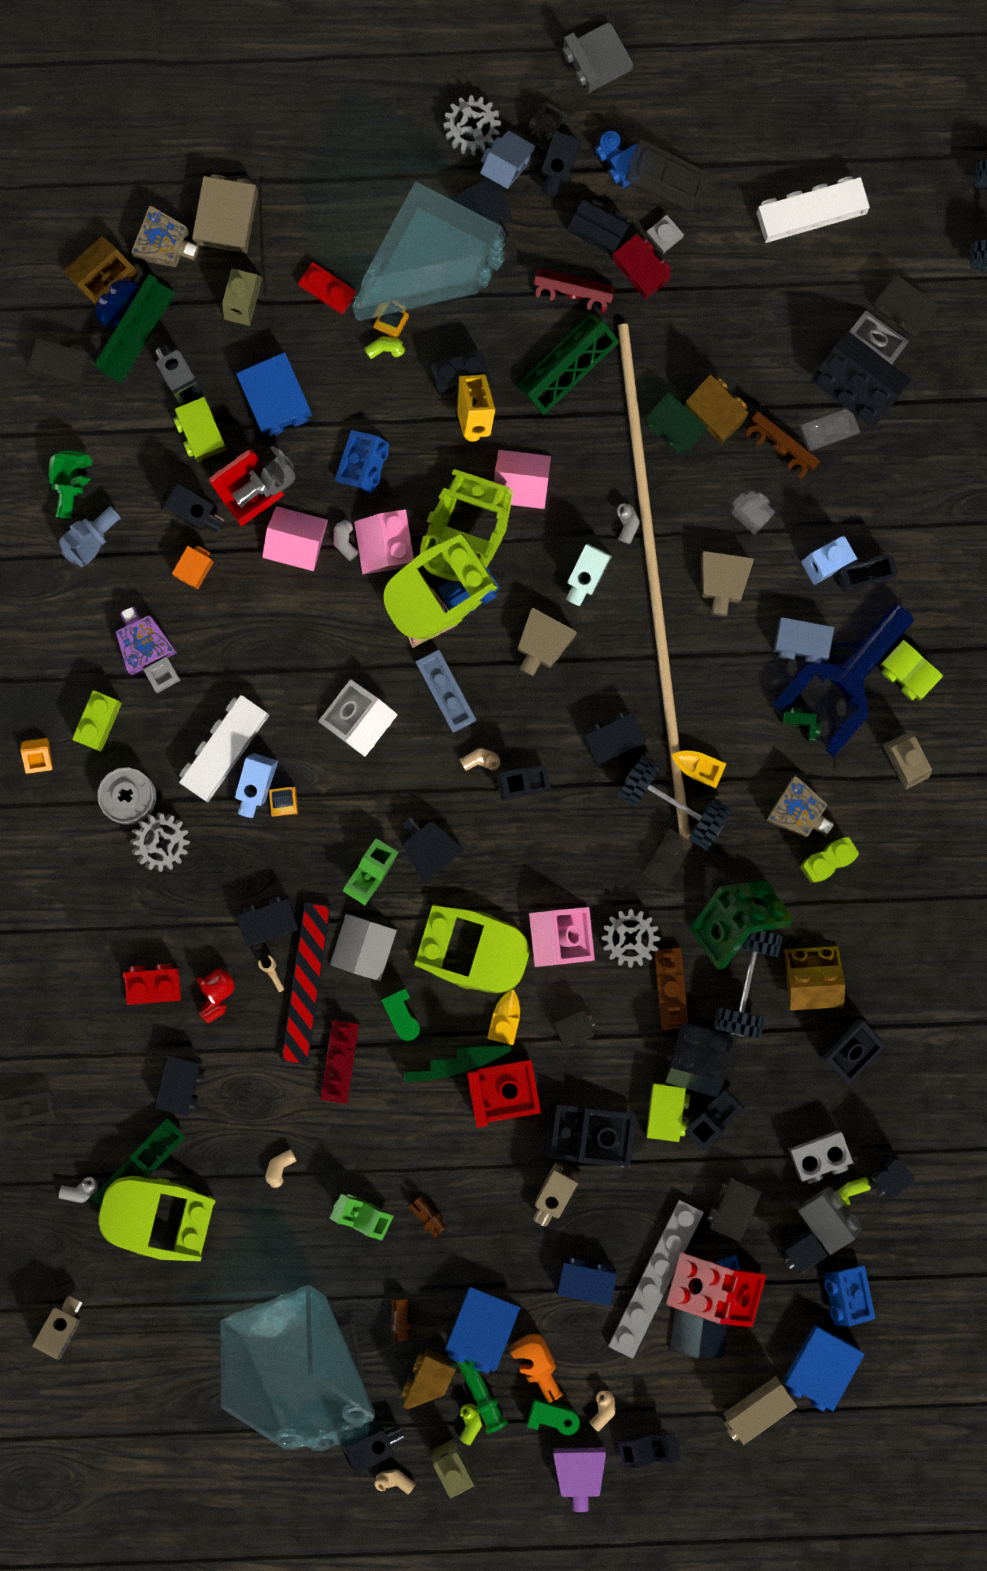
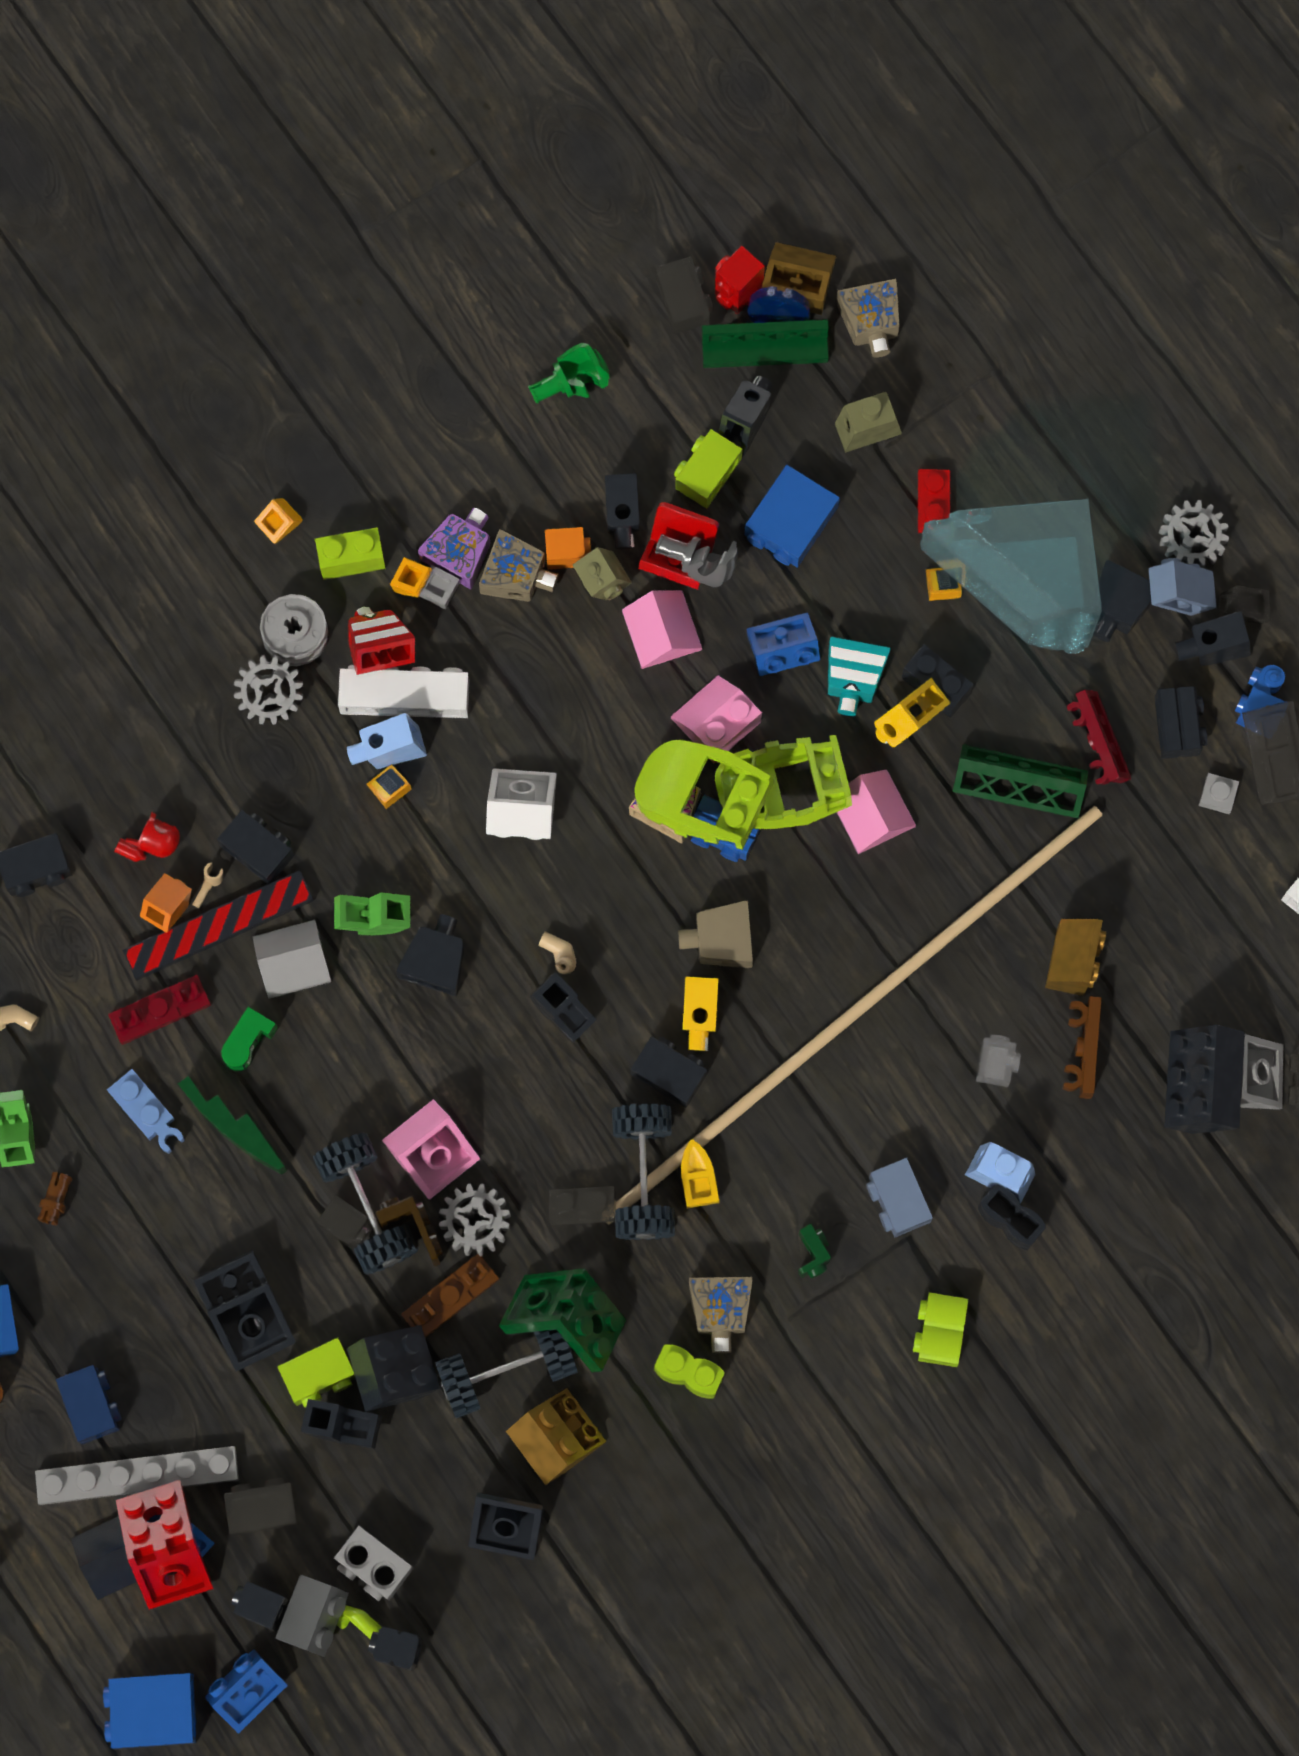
camera: 55 degrees right, 10 degrees down
sand blue piece [58,506,121,567] -> none
red bracket [123,964,181,1005] -> none
dark tan brick [192,174,258,253] -> none
light grey arm [333,520,359,561] -> none
lime arm [364,336,405,359] -> none
lime slope [414,904,529,993] -> none
sand blue plate [416,650,476,733] -> none
red bracket [467,1060,541,1128] -> none
yellow plate [487,989,520,1045] -> none
dark tan torso [533,1159,581,1226] -> none
light aqua torso [566,544,612,606] -> none
dark red brick [612,234,671,300] -> none
light grey arm [616,503,640,544] -> none
clear green brick [646,392,708,456] -> none
dark tan torso [701,551,754,616] -> none
dark tan brick [723,1376,797,1445] -> none
clear blue piece [772,604,914,757] -> none
clear plate [800,409,860,452] -> none
dark tan torso [883,733,932,790] -> none
none -> medium blue plate [107,1069,185,1154]
none -> orange brick [140,873,192,933]
none -> black axle [313,1132,419,1275]
none -> red torso [348,607,415,675]
none -> dark brown bracket [376,1197,444,1267]
none -> light orange slope [390,557,432,597]
none -> torso [479,529,559,602]
none -> olive head [573,547,632,600]
none -> yellow torso [683,977,718,1051]
none -> red brick [715,246,765,314]
none -> teal torso [828,637,890,716]

